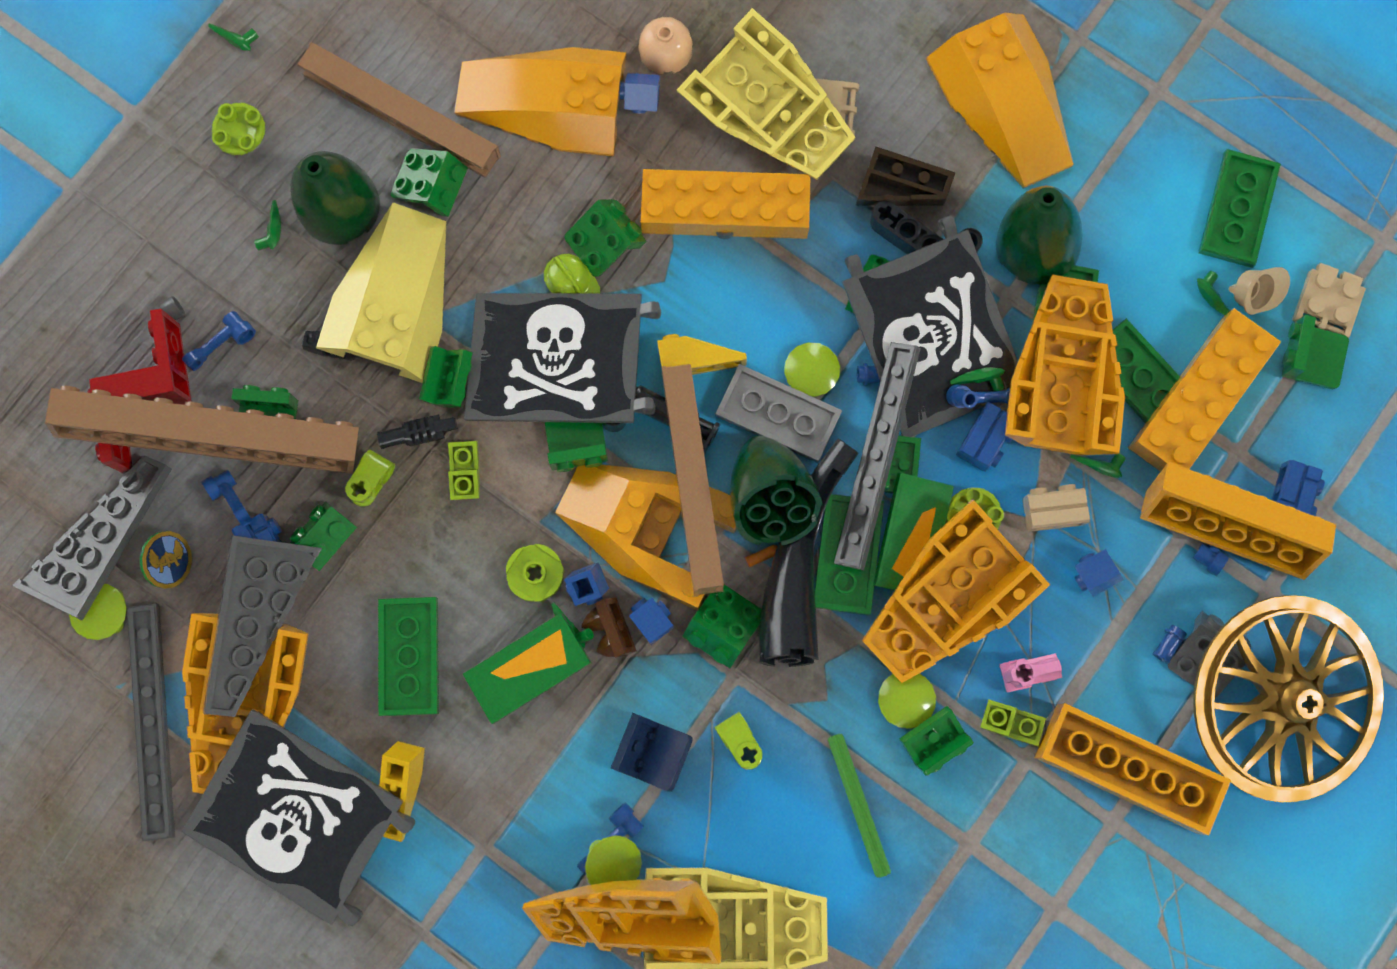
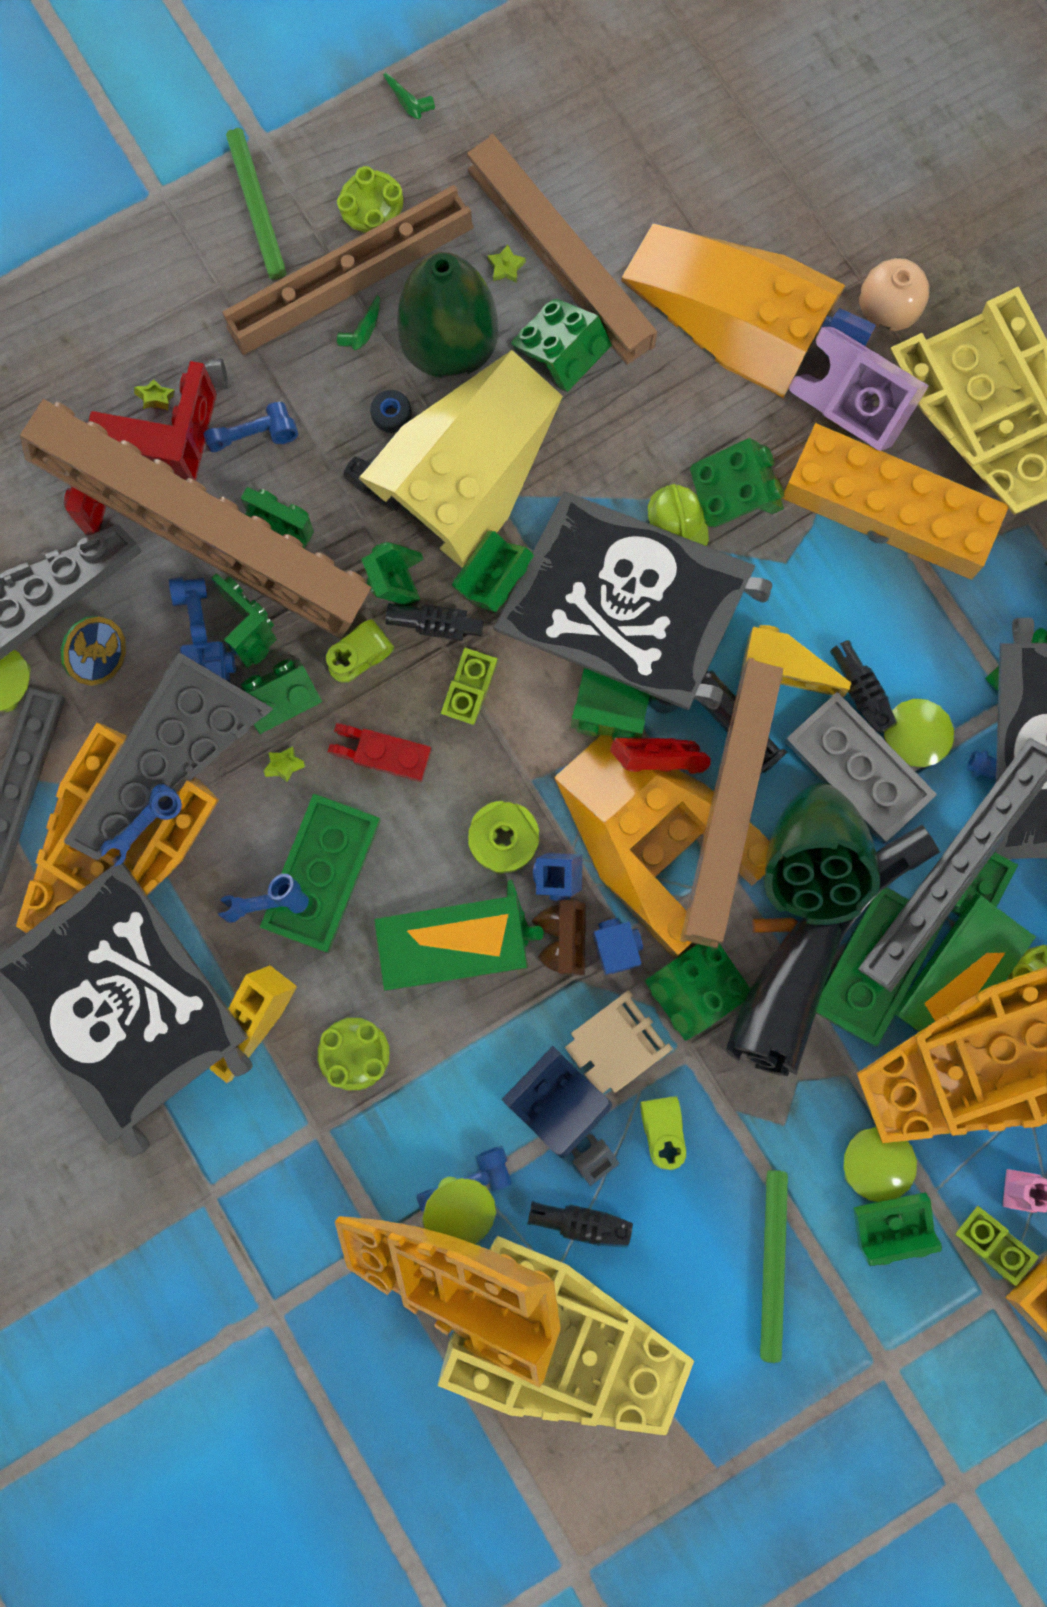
camera: 20 degrees right, 0 degrees up
none -> blue brick [100,784,182,867]
none -> lime piece [134,379,175,411]
none -> green bracket [211,573,277,669]
none -> blue brick [217,874,309,923]
none -> medium nougat tile [222,185,474,355]
none -> bright green axle [226,128,286,280]
none -> lime piece [263,746,305,782]
none -> lime dish [317,1018,390,1090]
none -> red hinge [327,723,432,782]
none -> green bracket [361,542,424,606]
none -> black wheel [370,390,412,433]
none -> lime piece [487,244,526,283]
none -> black hinge [527,1201,633,1248]
none -> tan plate [565,990,673,1093]
none -> dark grey tile [571,1134,620,1186]
none -> red hinge [610,738,712,774]
none -> lavender brick [789,327,929,451]
none -> black hinge [830,640,897,734]

